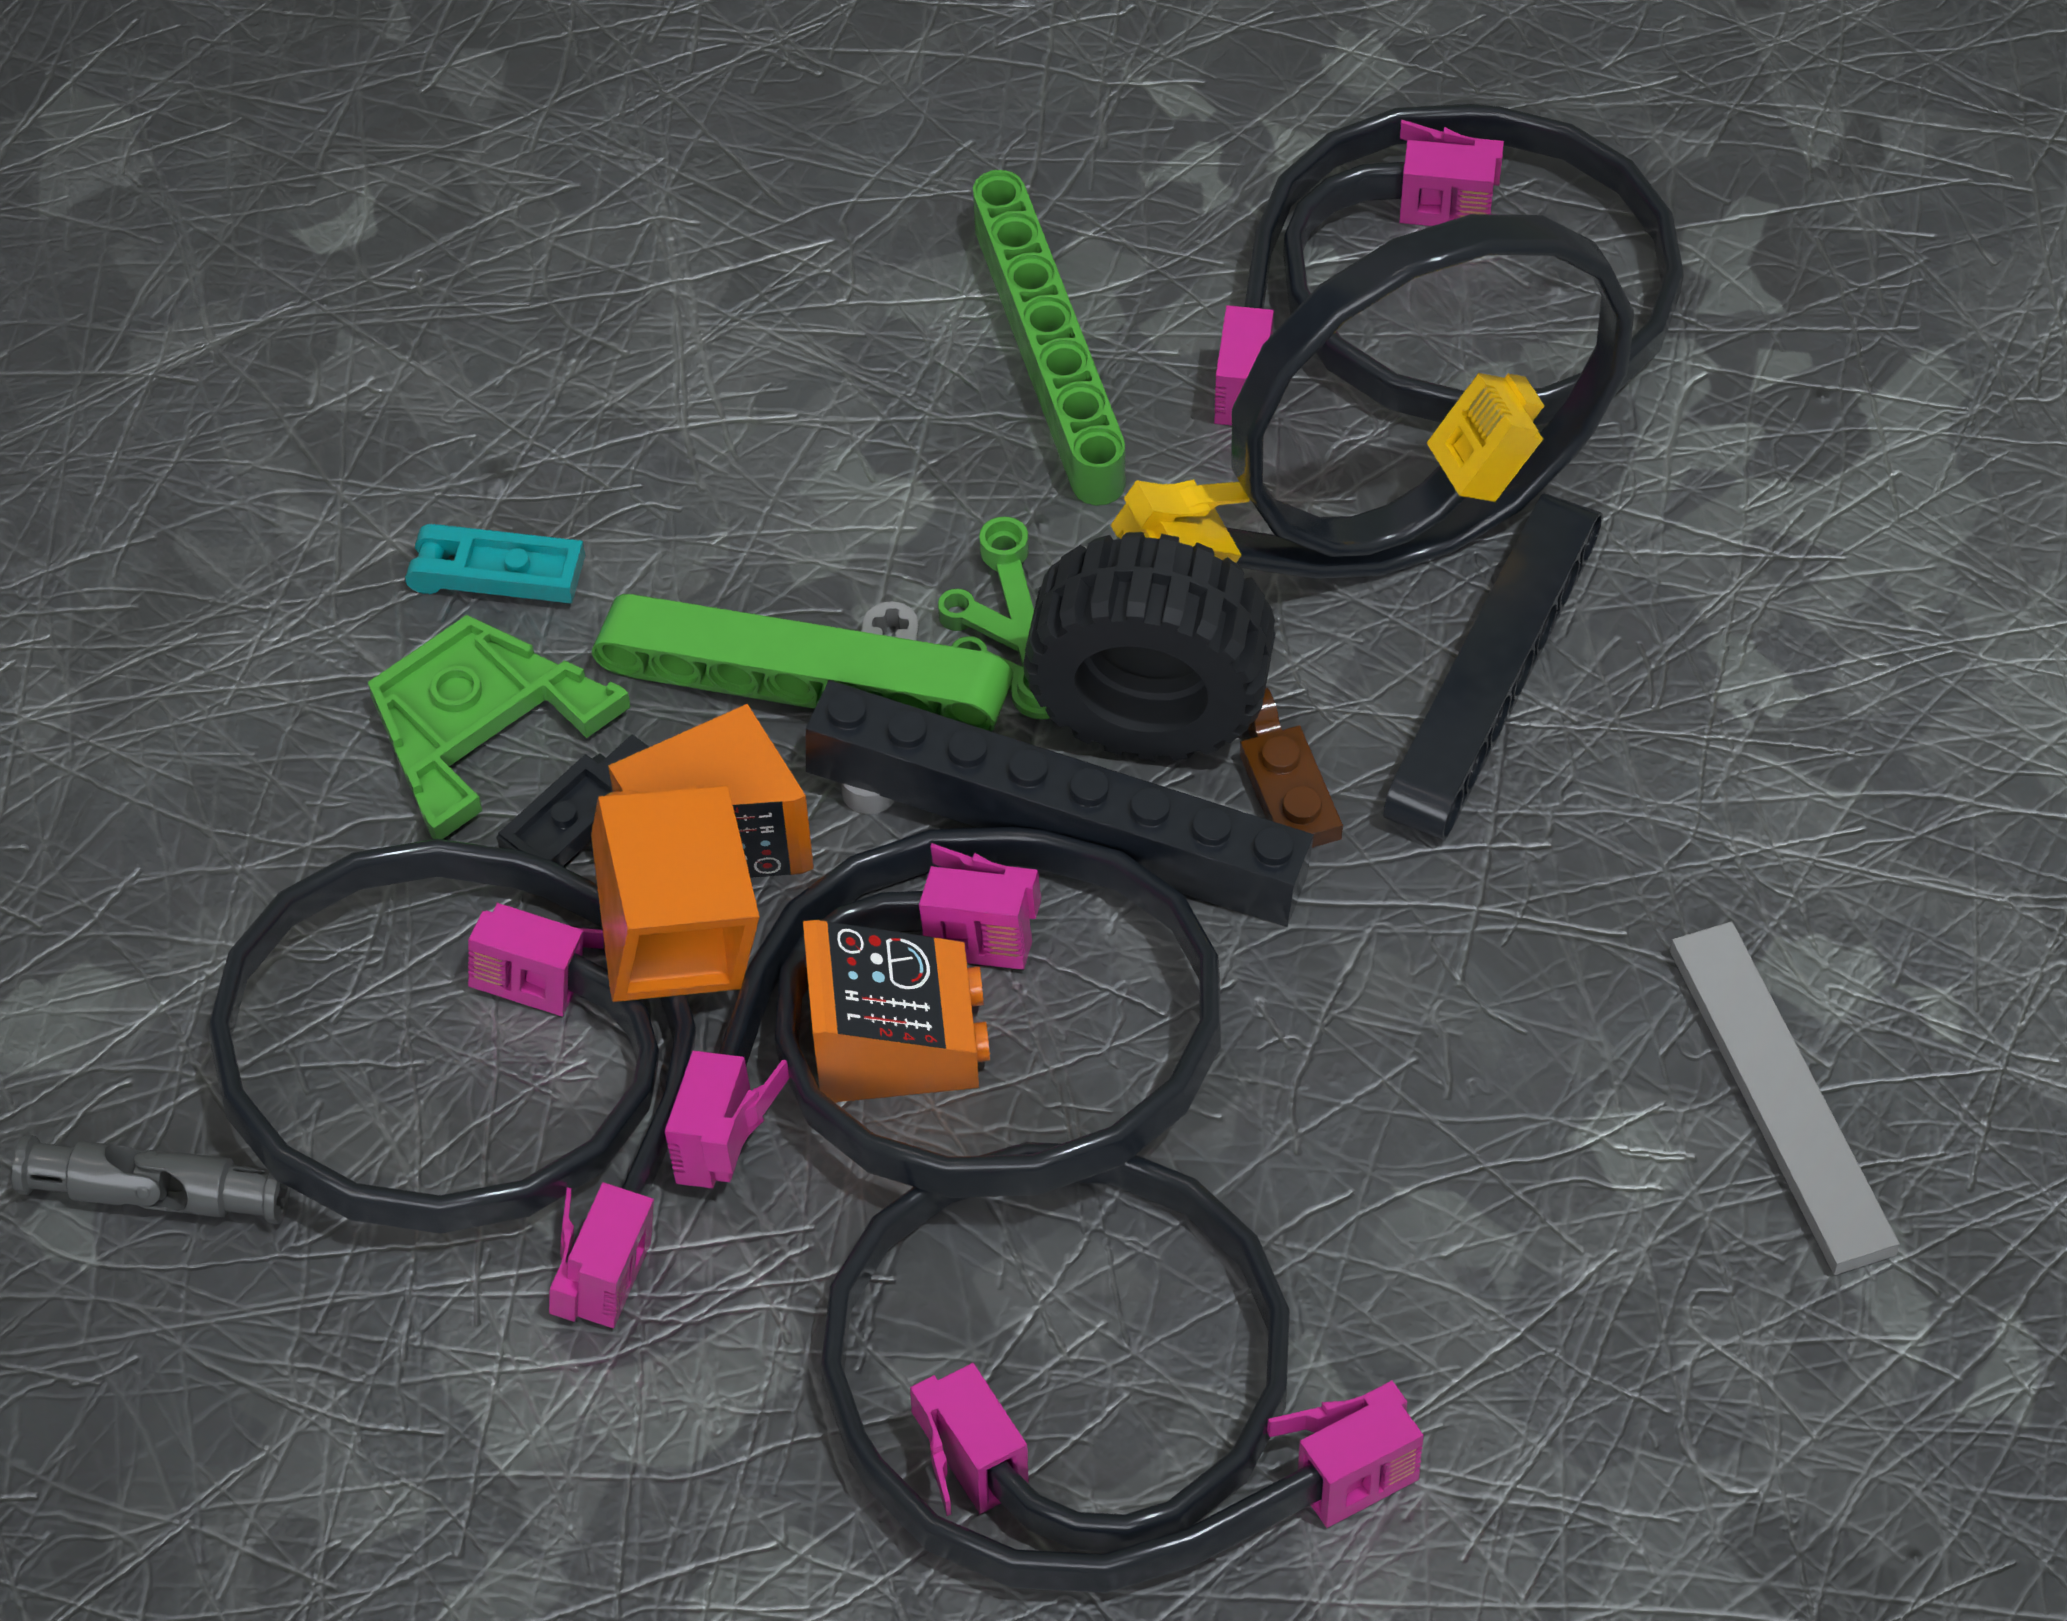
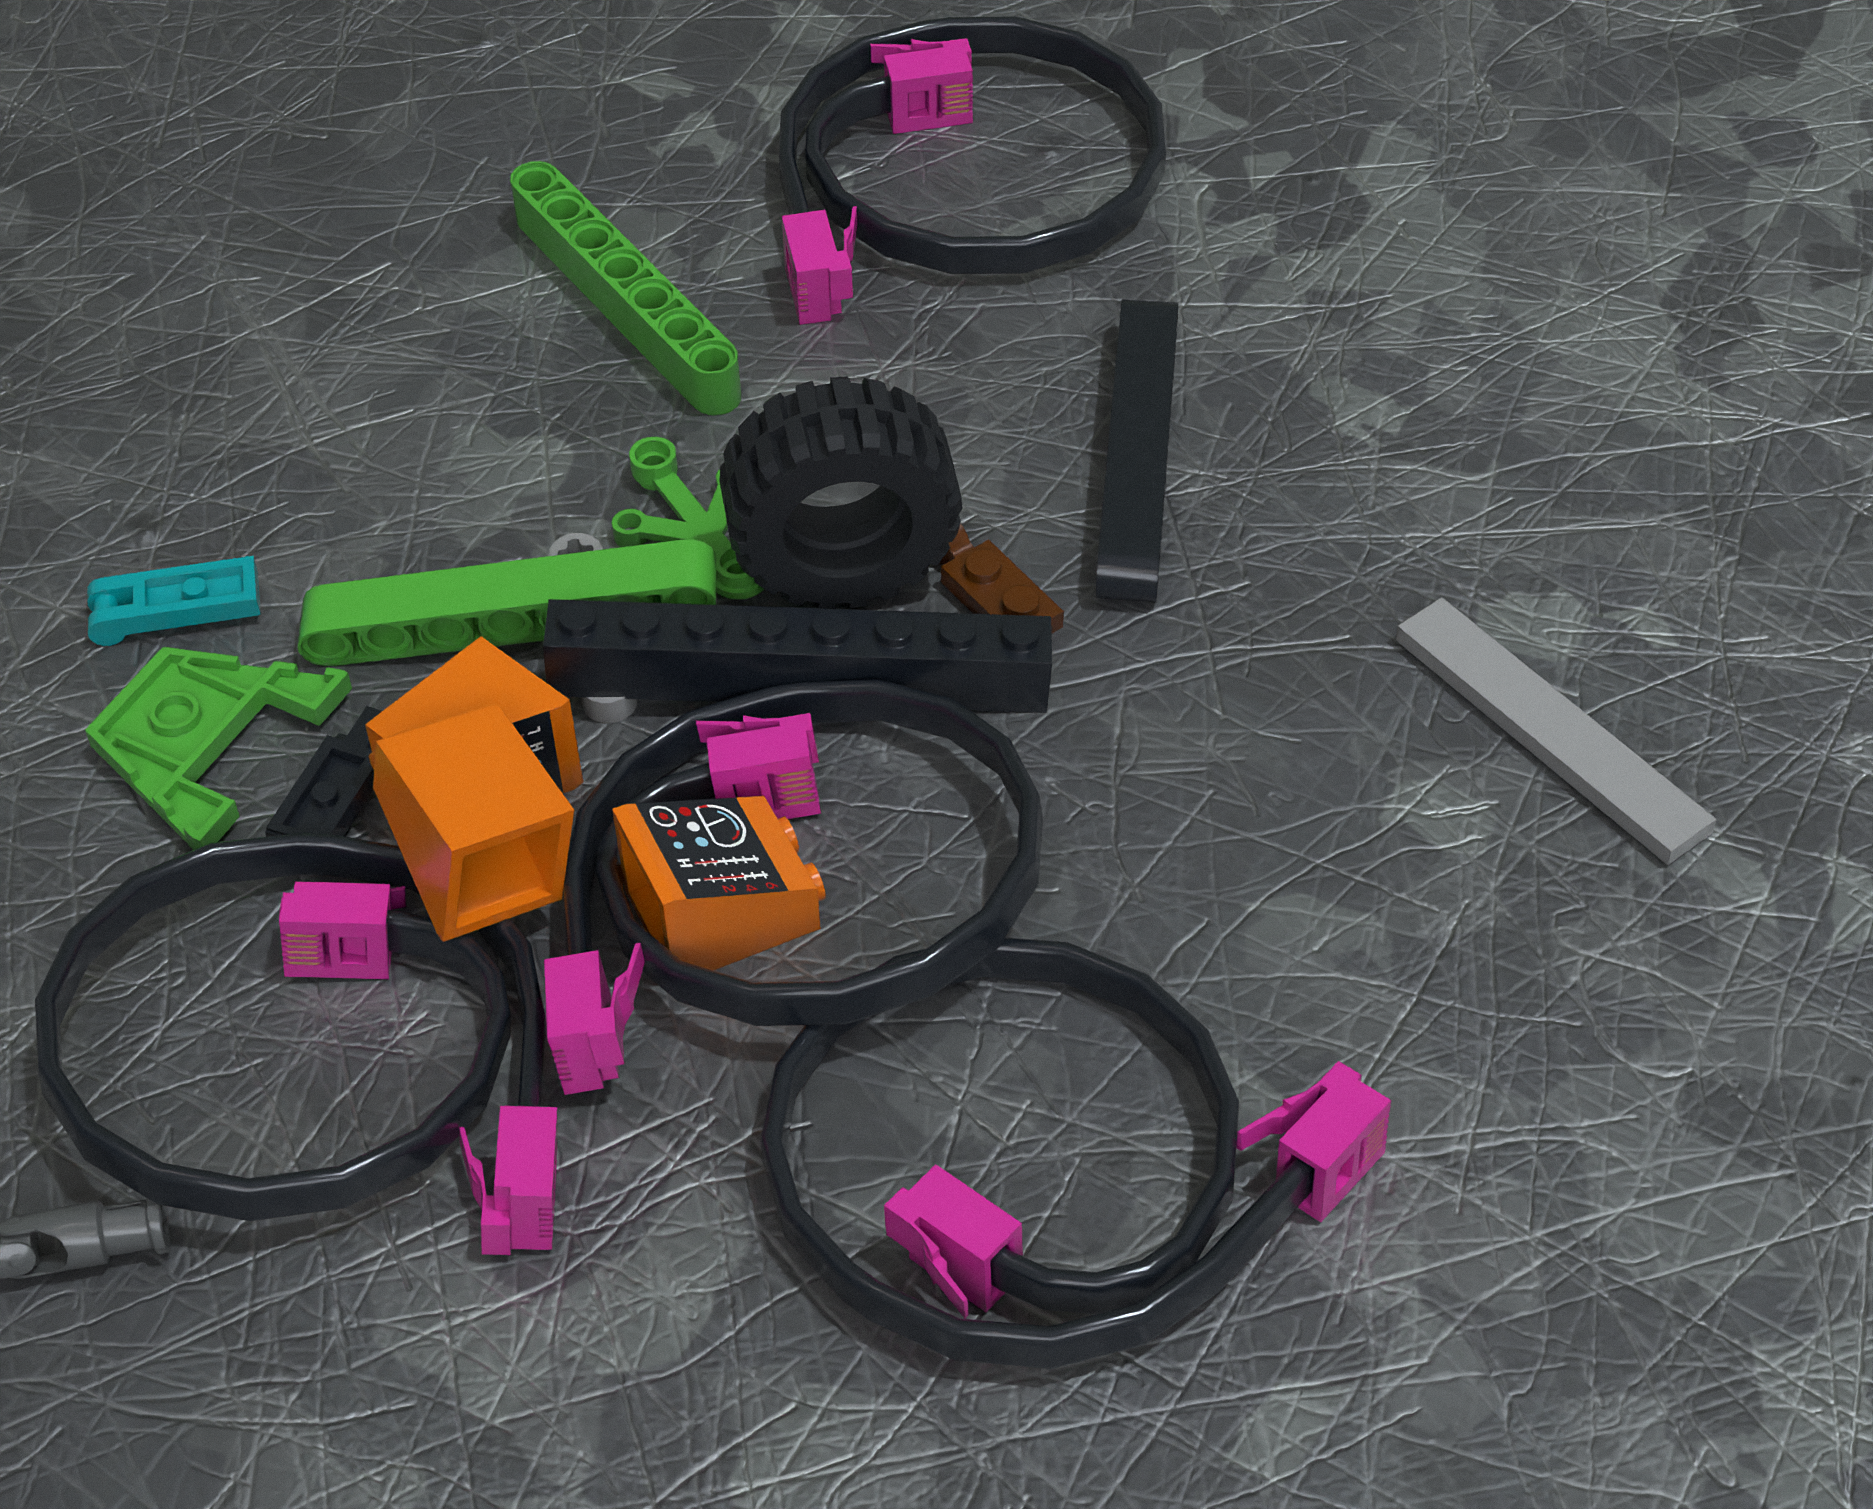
camera: 20 degrees left, 5 degrees down
black piece [1111,214,1634,579] -> none

